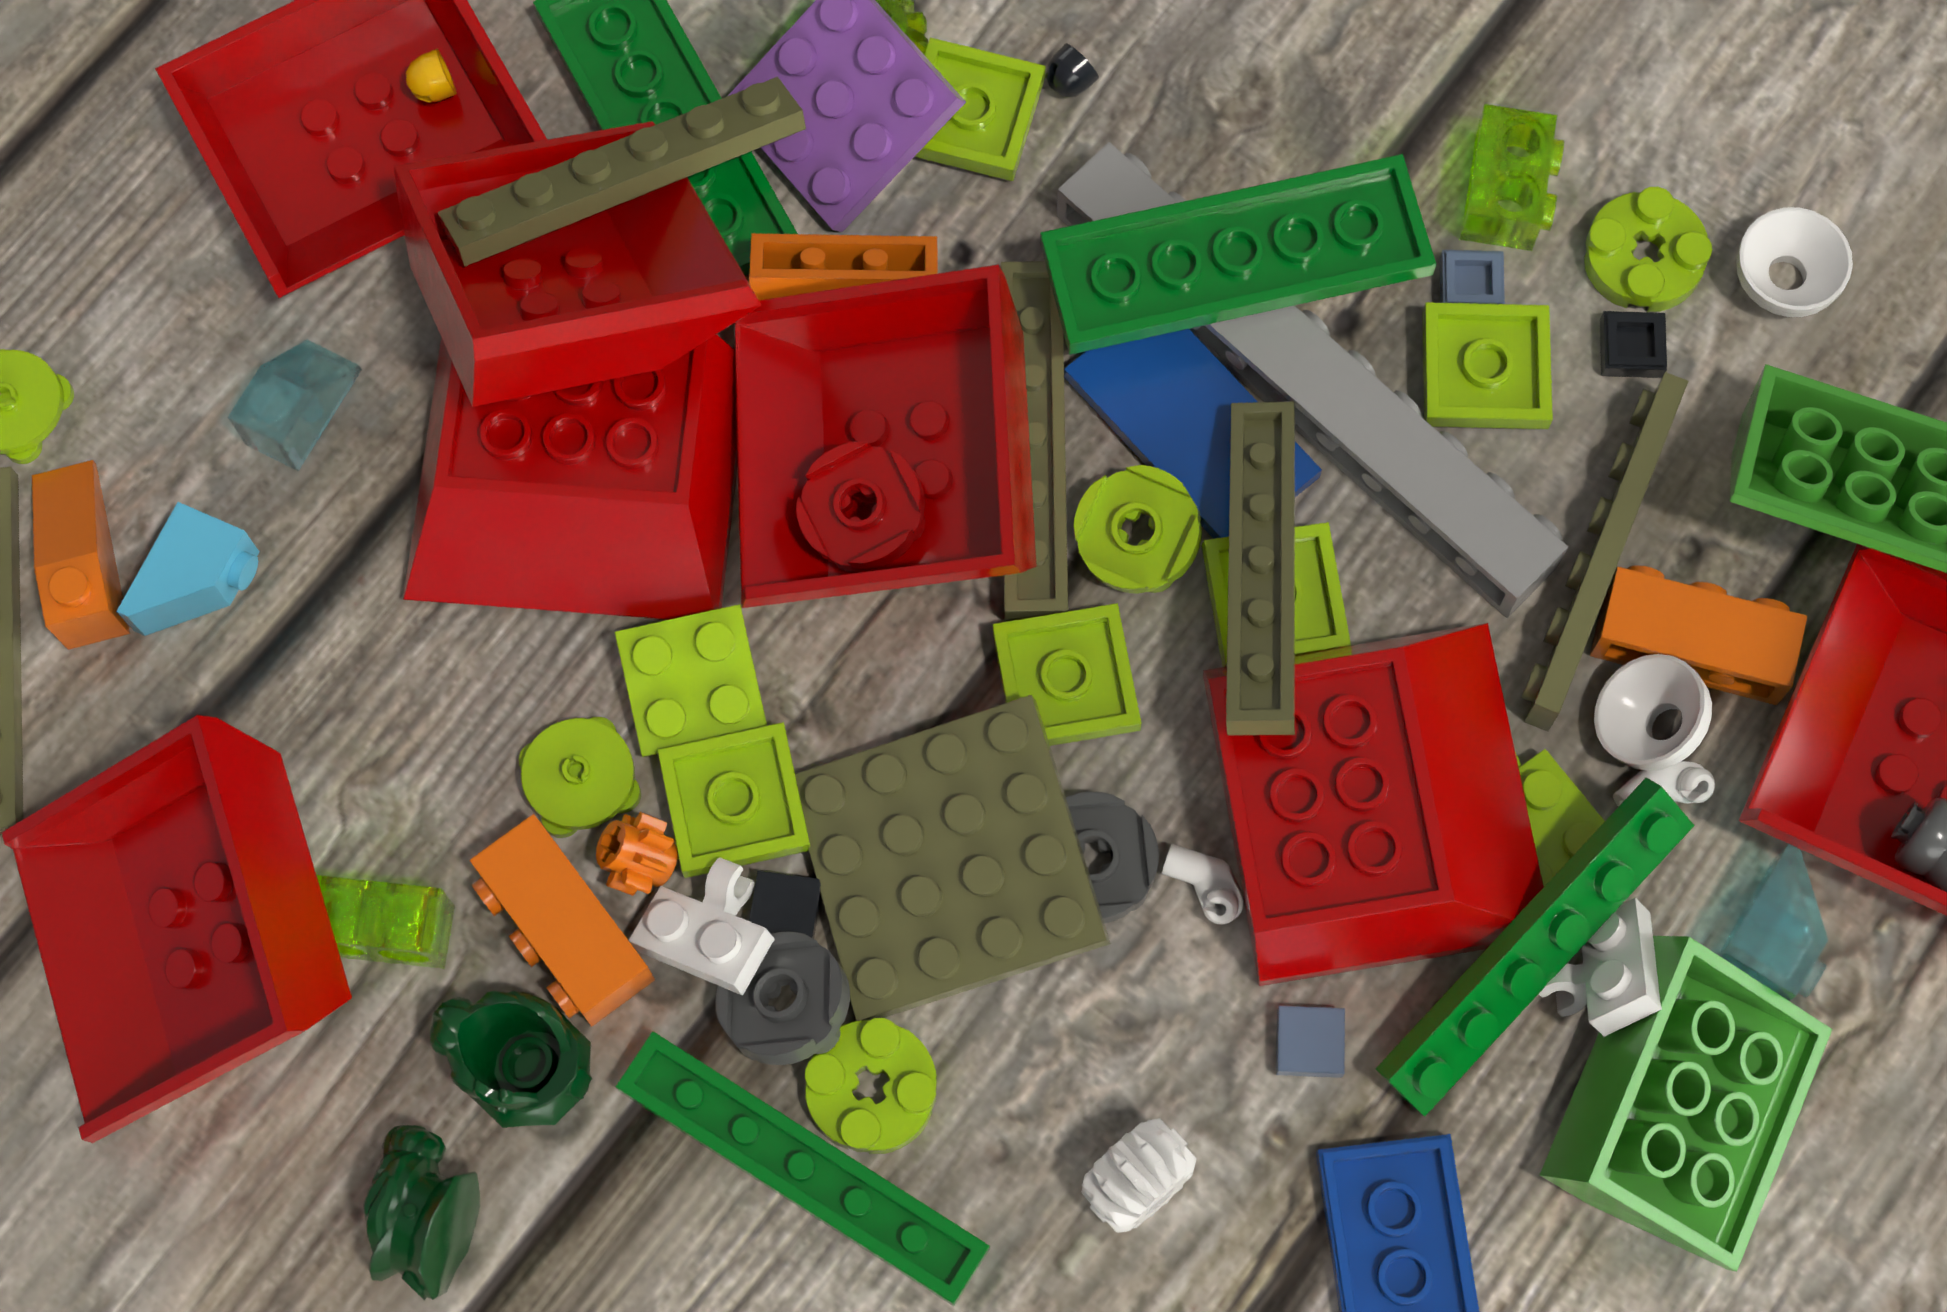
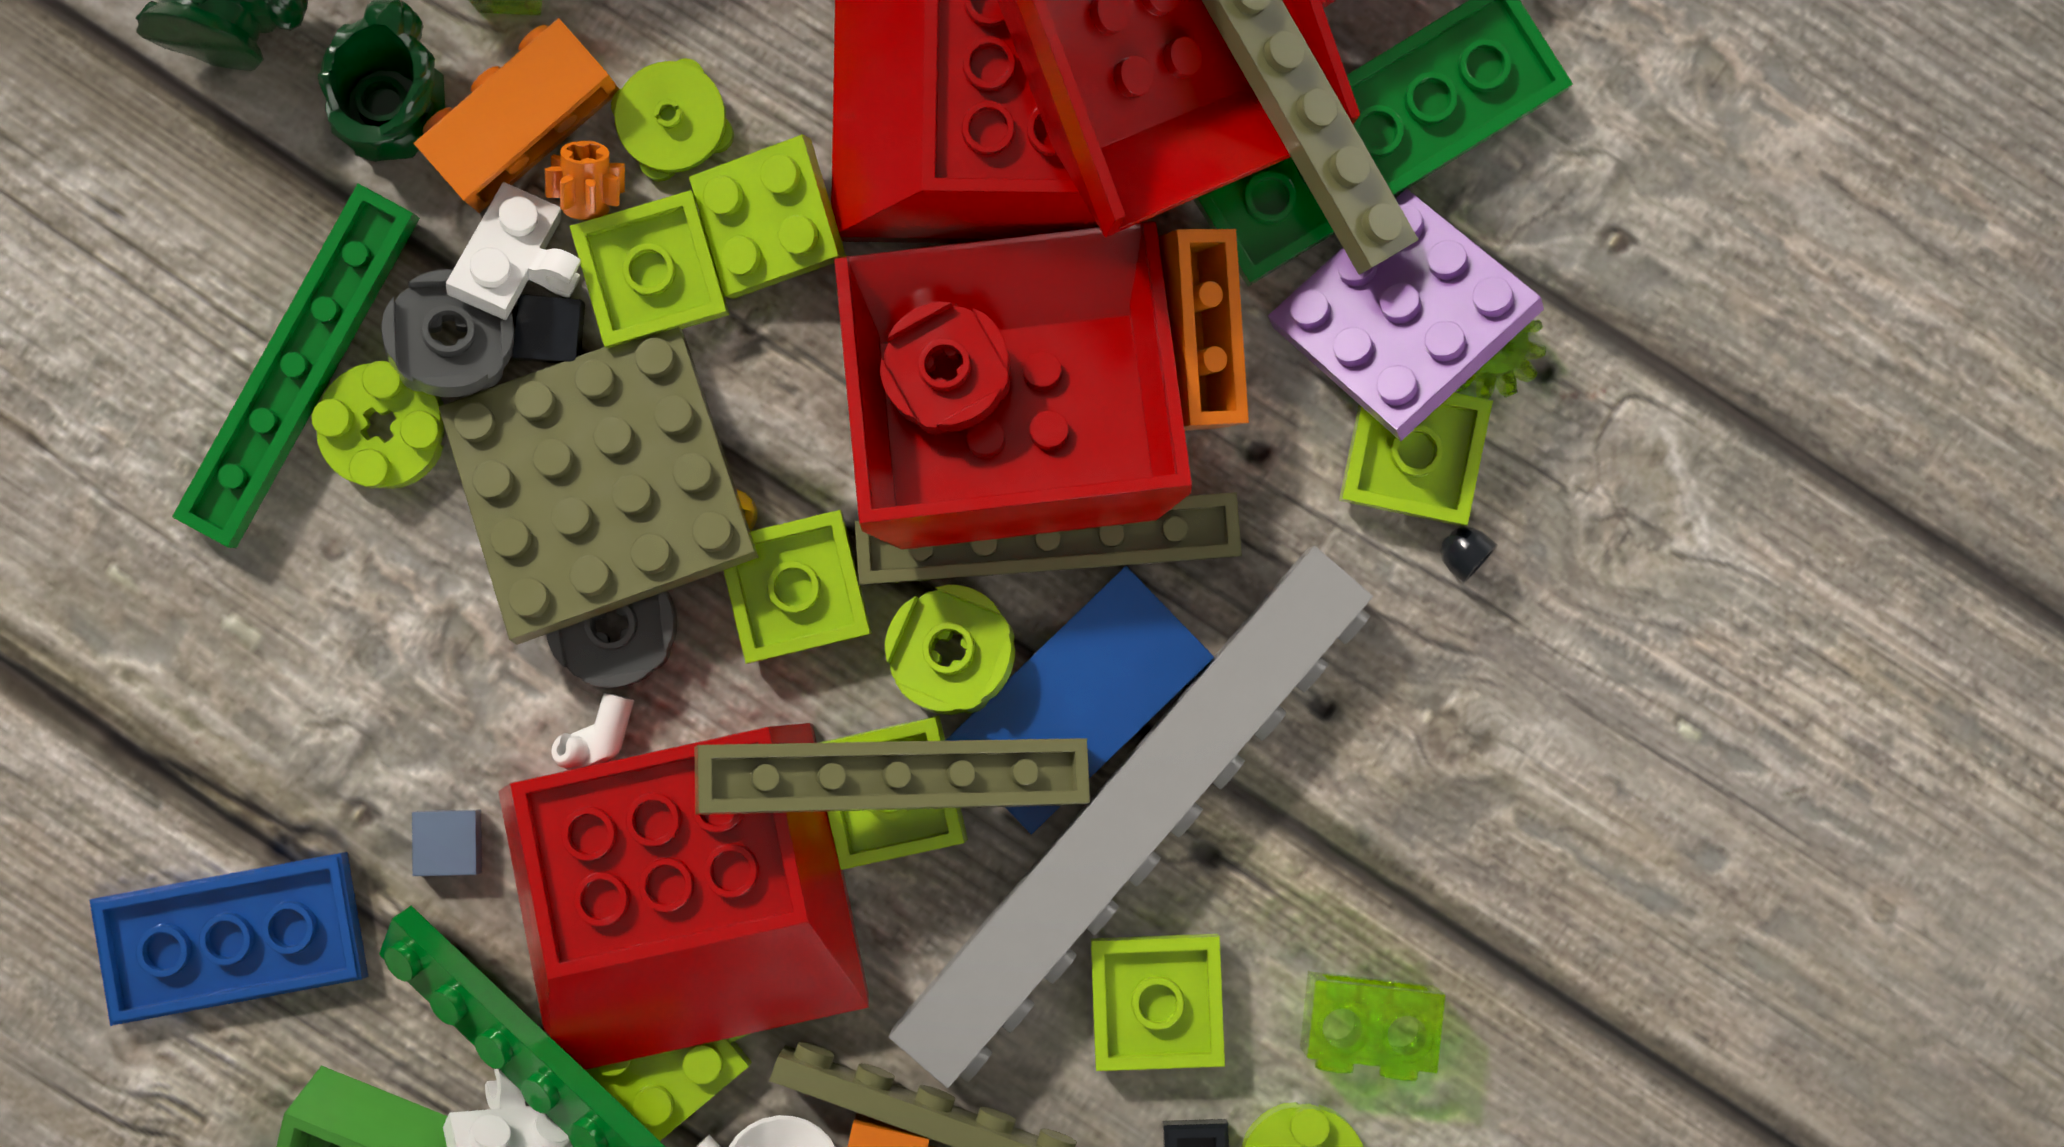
camera: 90 degrees right, 15 degrees up
green plate [1040,154,1437,355] -> none
white gear [1081,1118,1197,1233] -> none
sand blue tile [1439,250,1505,304] -> none

